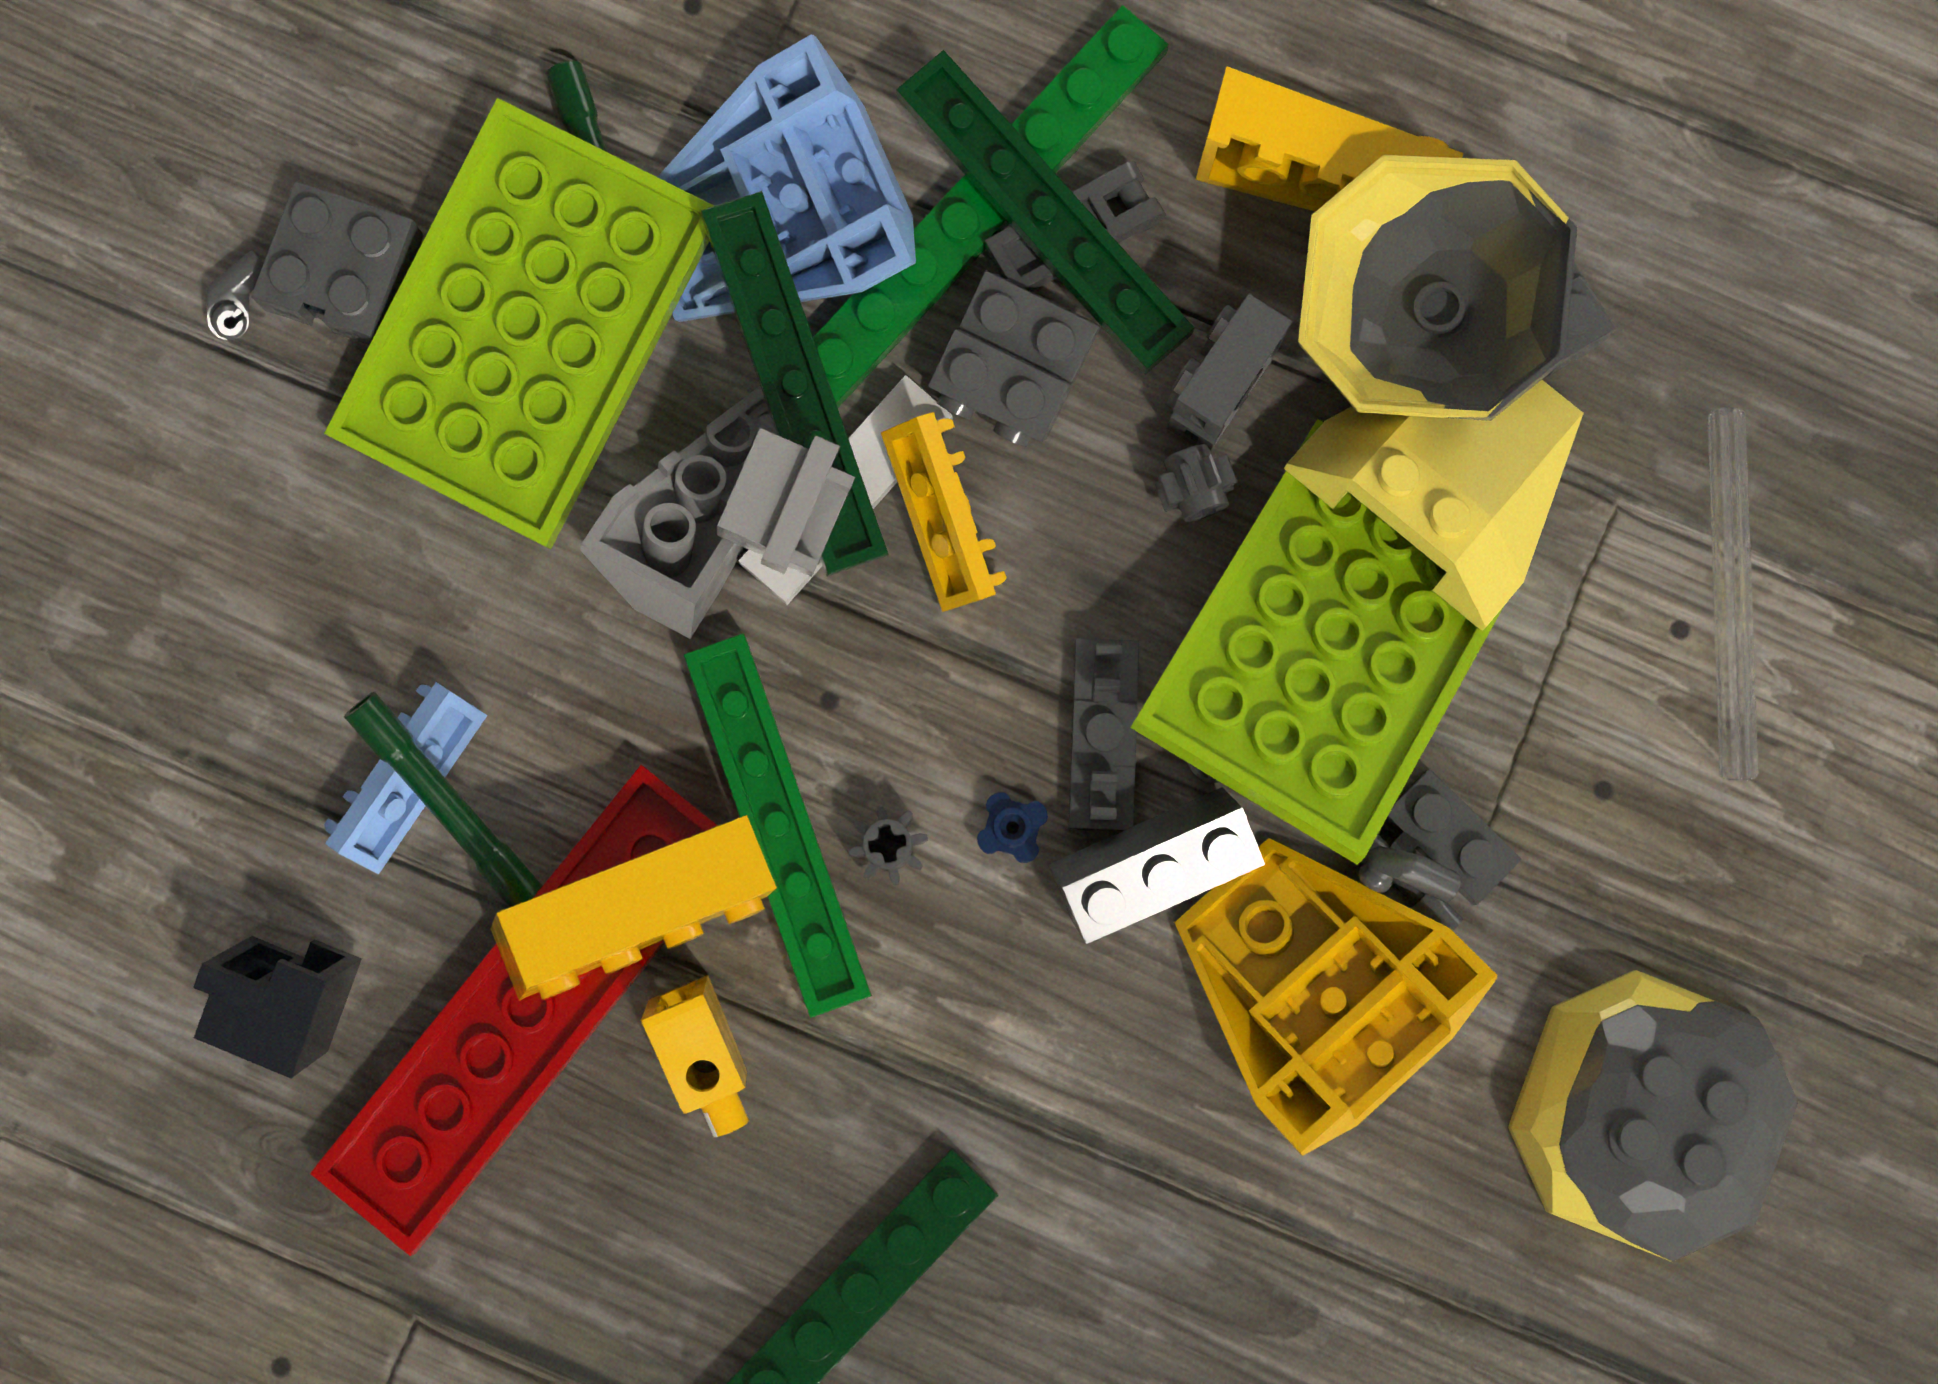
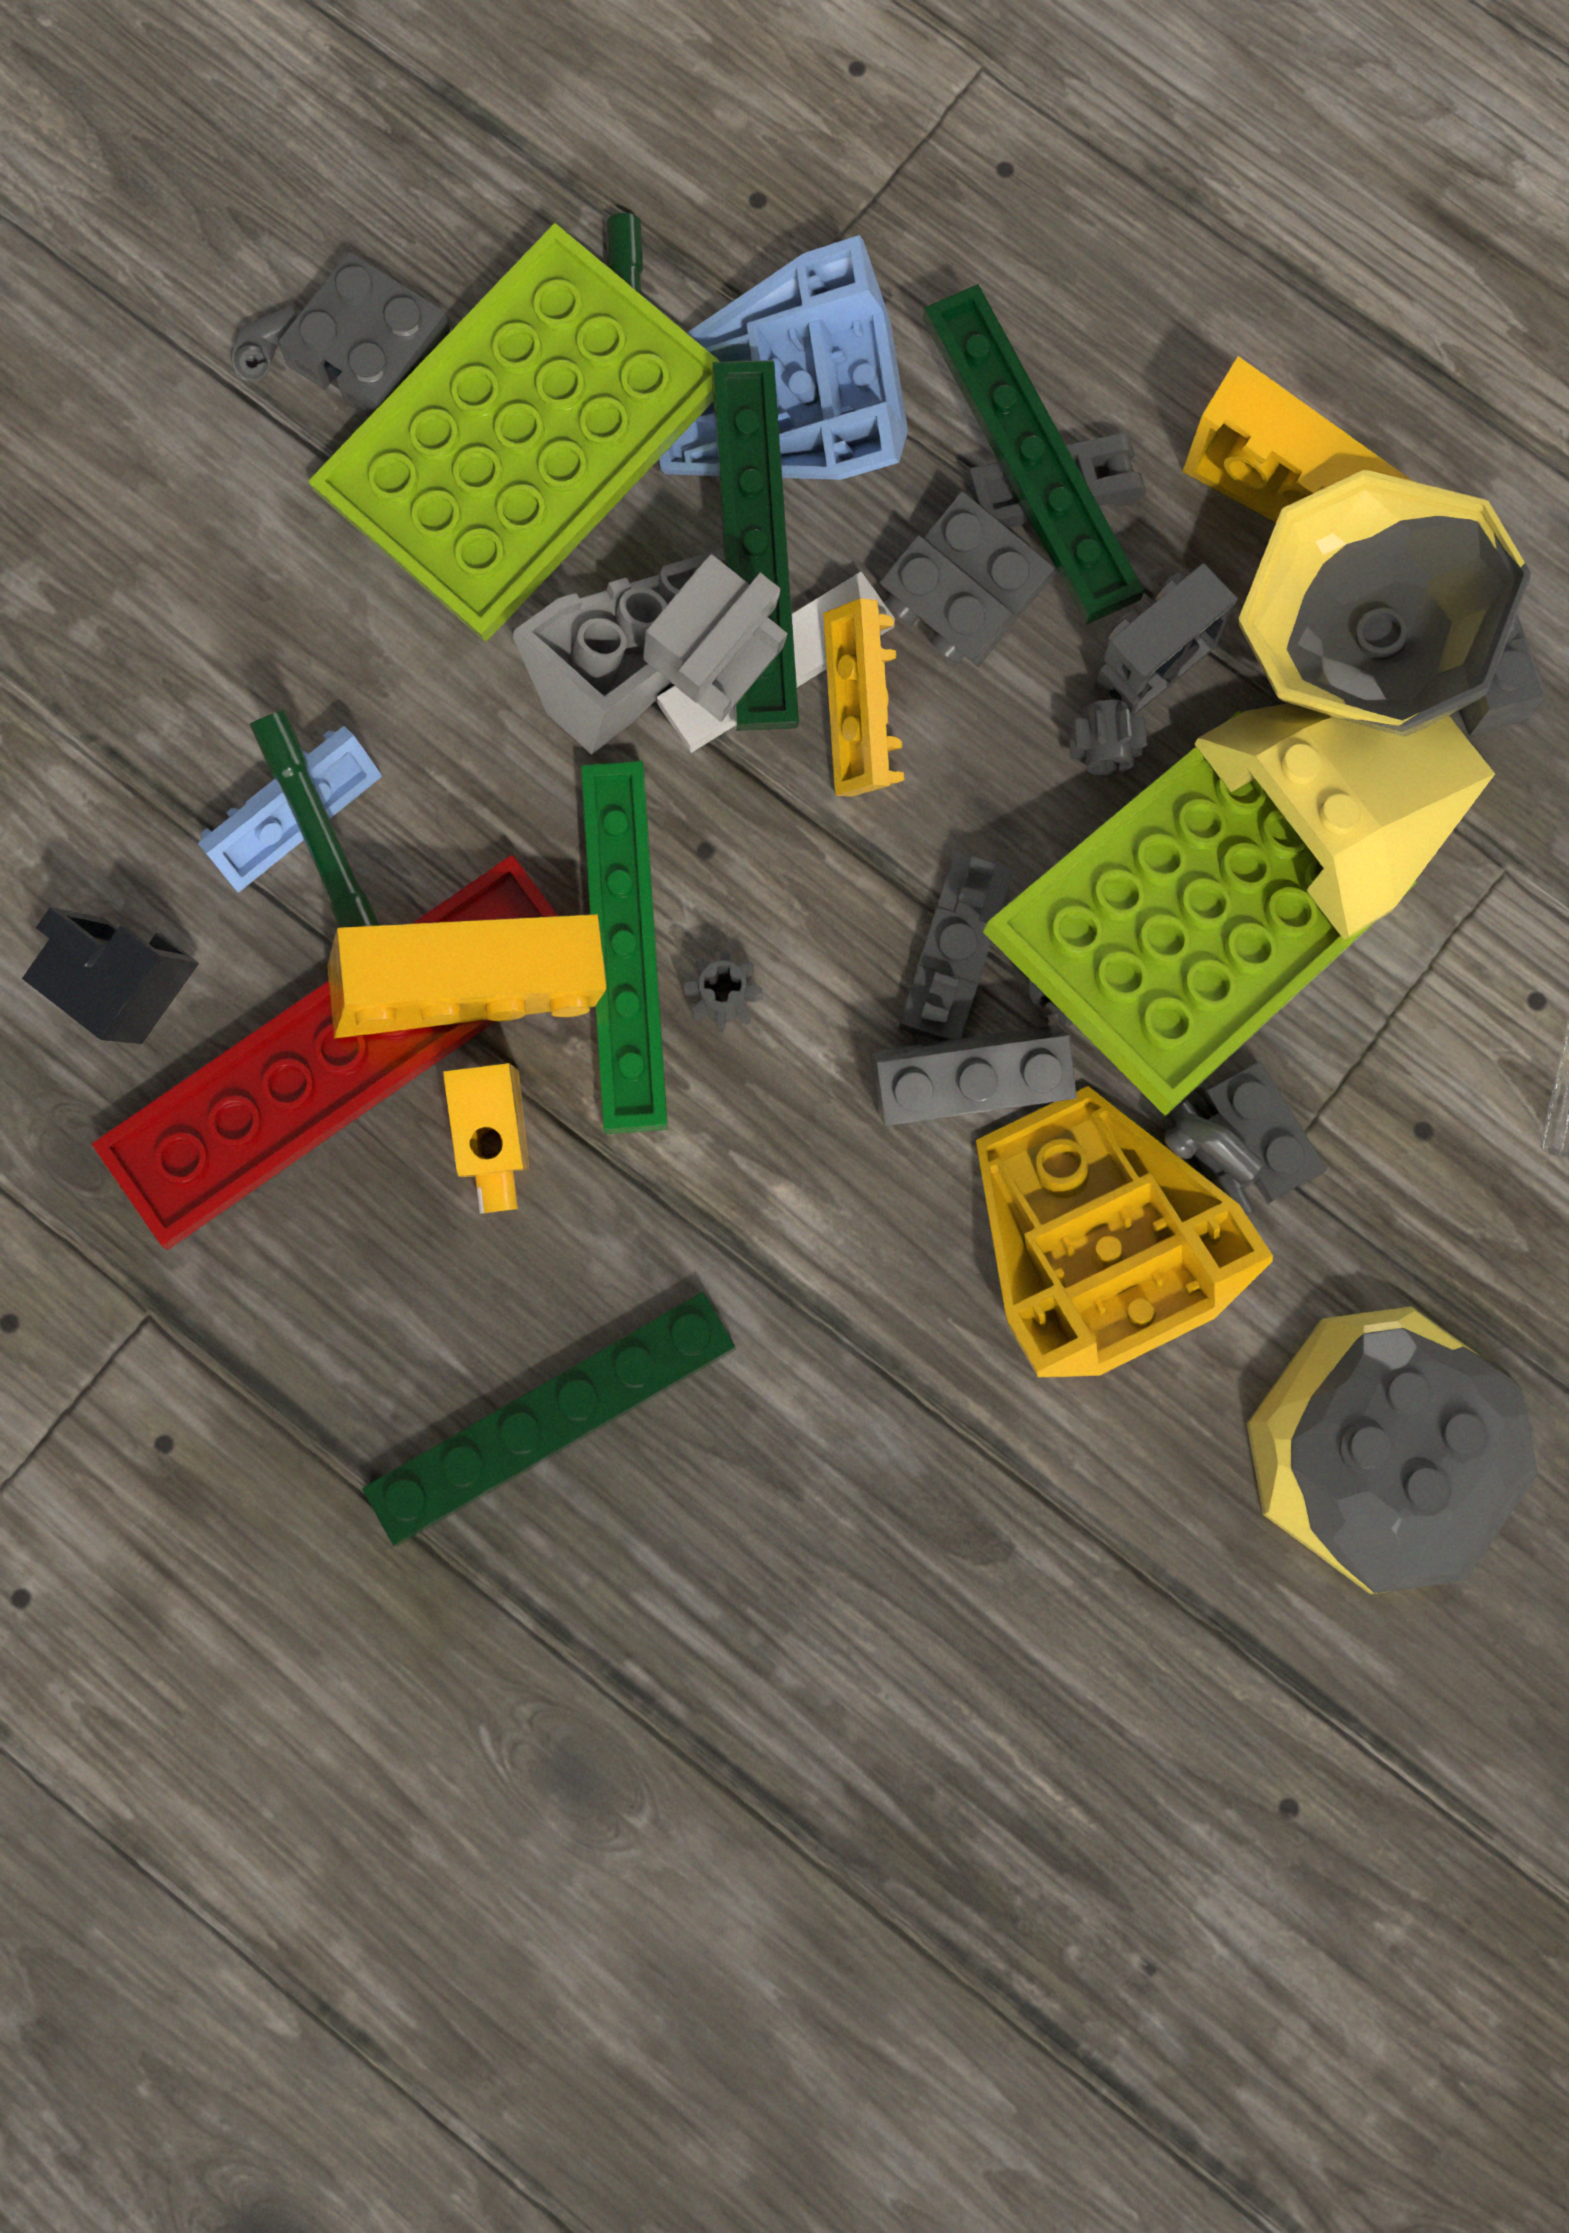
camera: 15 degrees right, 5 degrees down
green plate [813,5,1169,408] -> none
dark blue plate [977,792,1048,863] -> none

